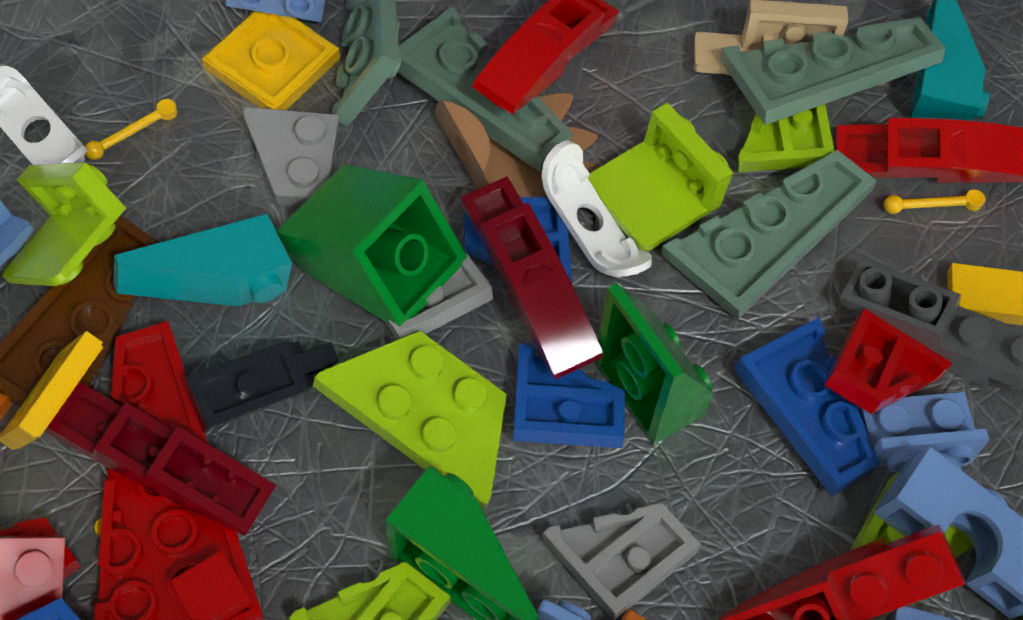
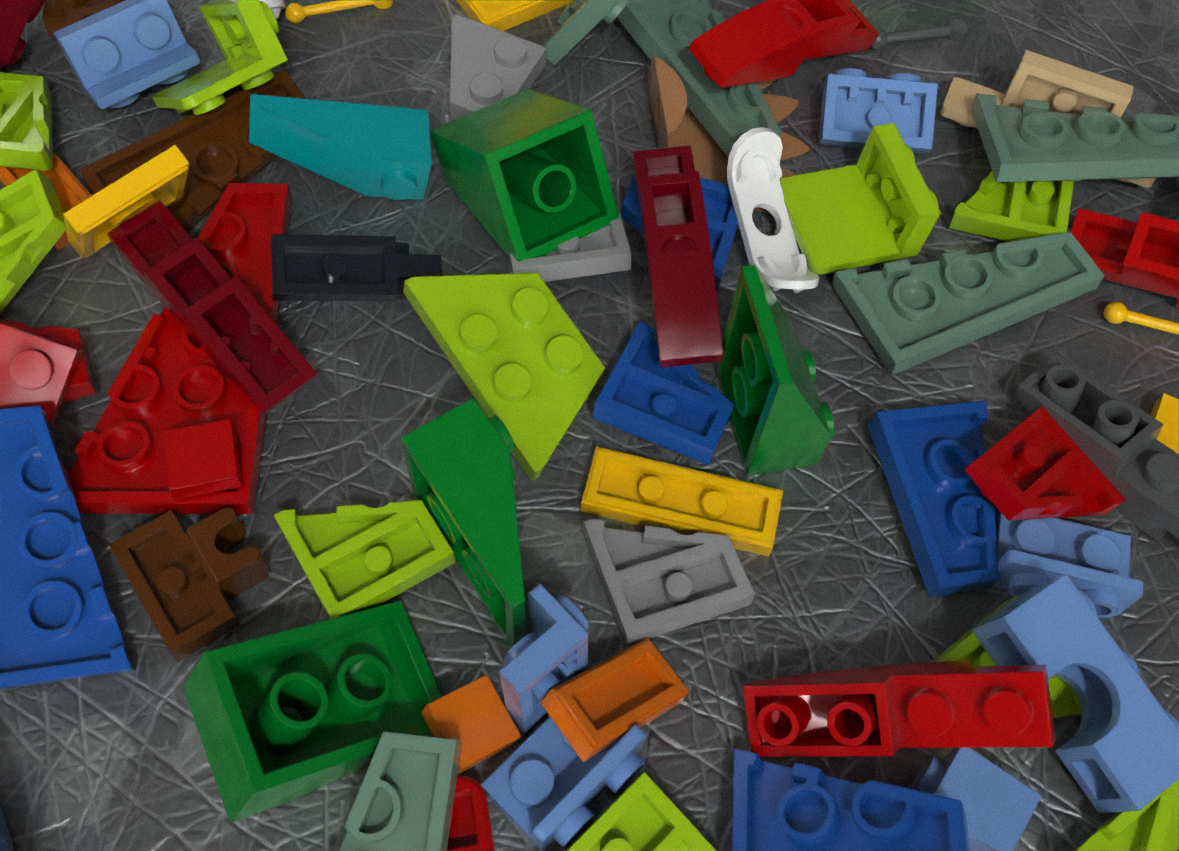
camera: 20 degrees right, 0 degrees up
none -> yellow tile [580,447,783,557]
none -> medium blue bracket [818,68,938,154]

